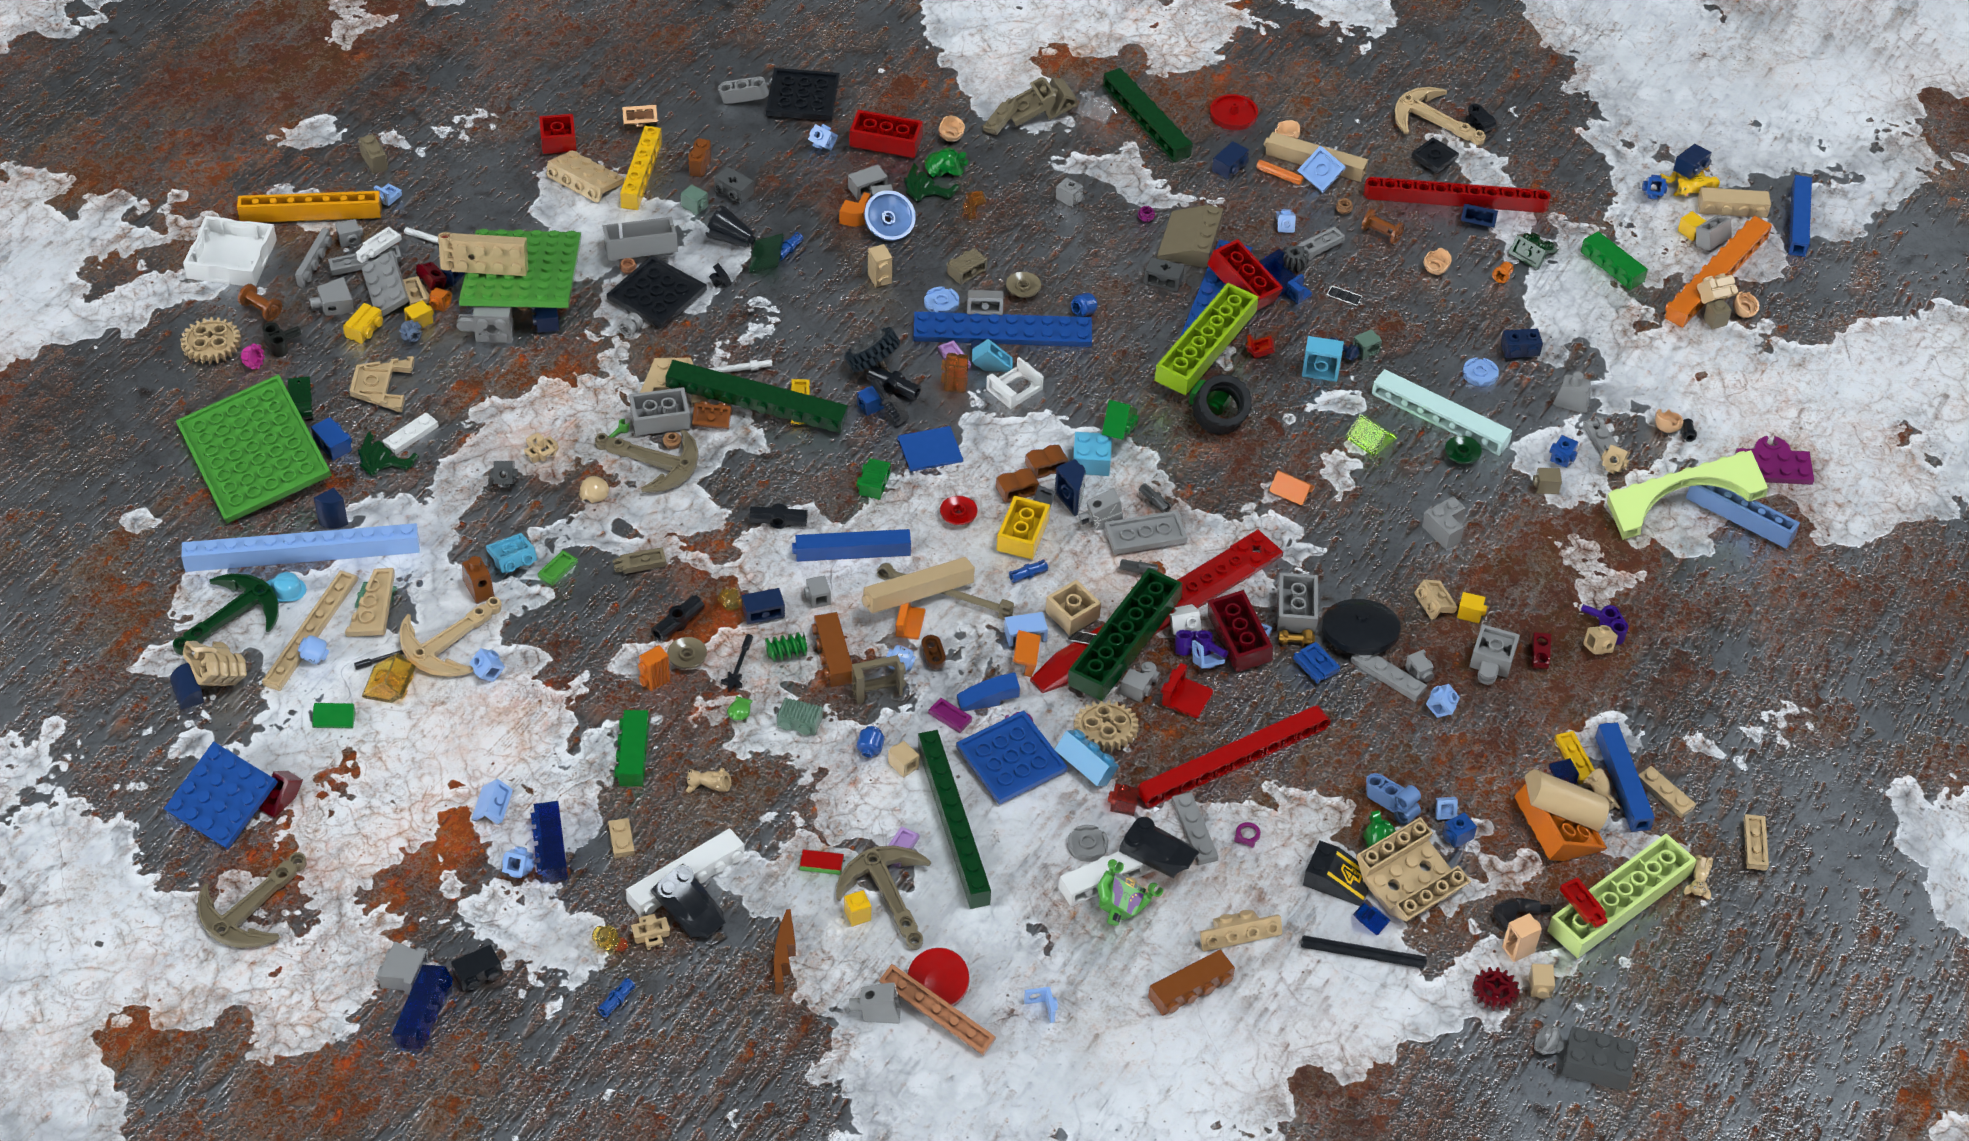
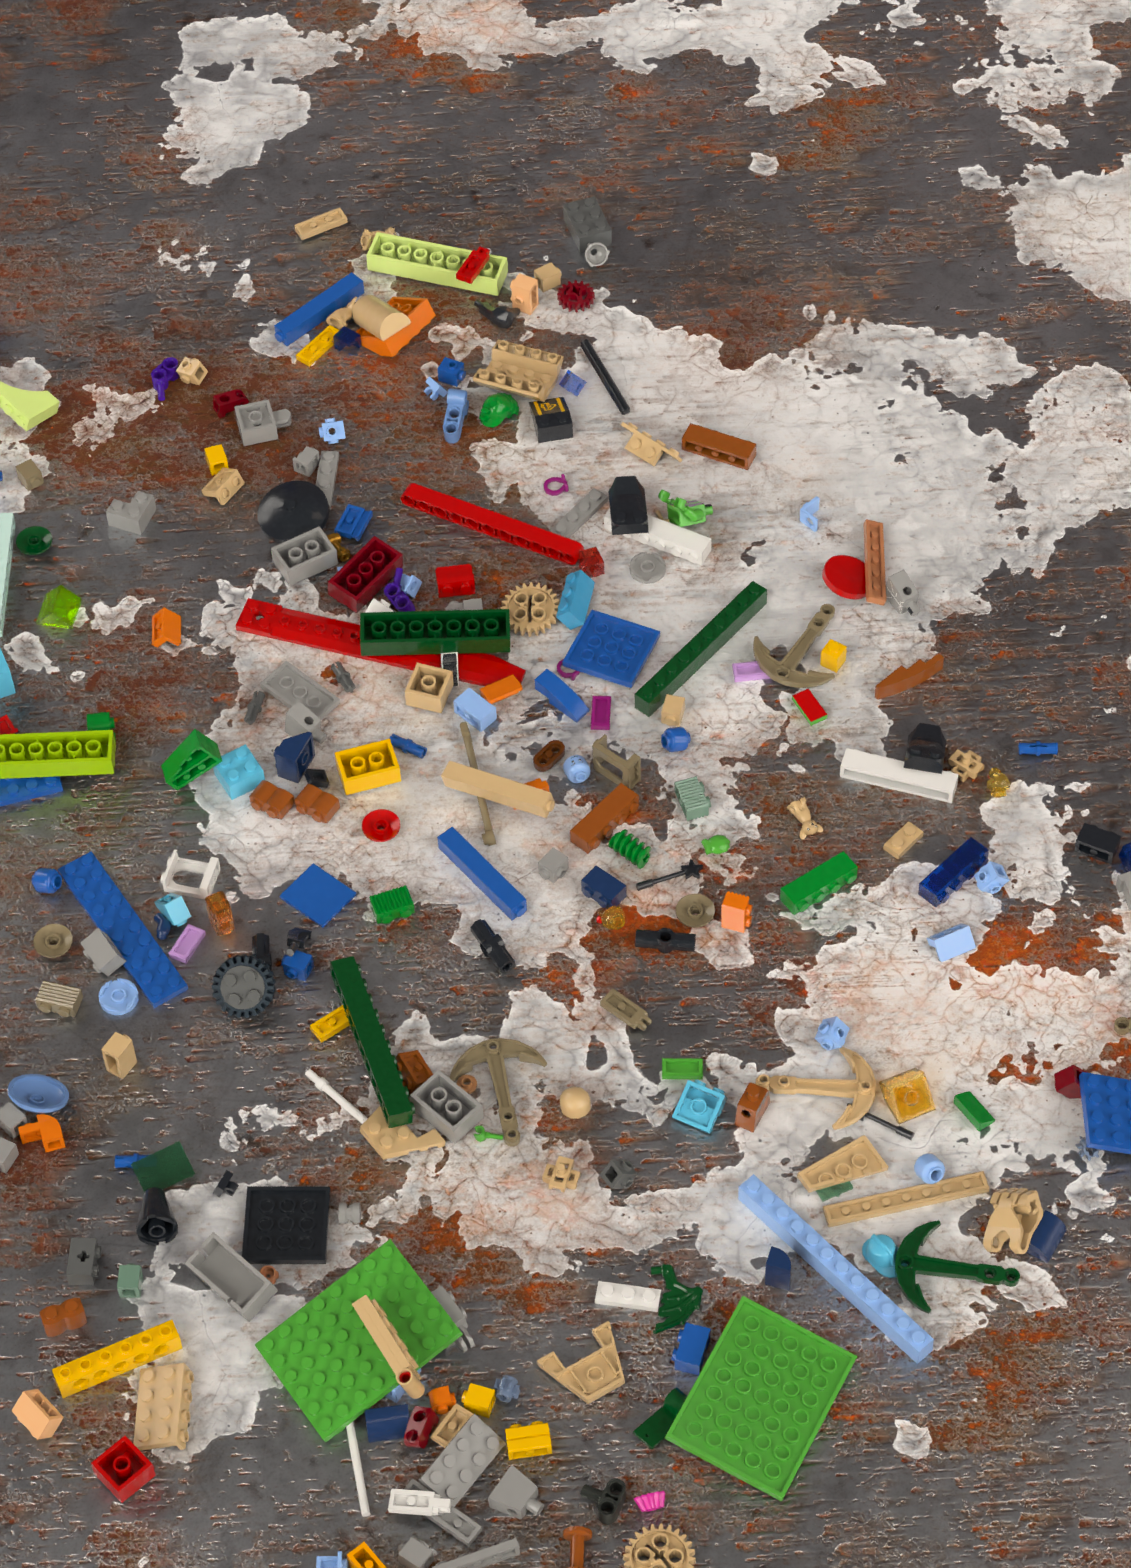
camera: 120 degrees left, 5 degrees up
black tyre [1192,374,1252,435] -> none
tan plate [1638,766,1696,818] -> none

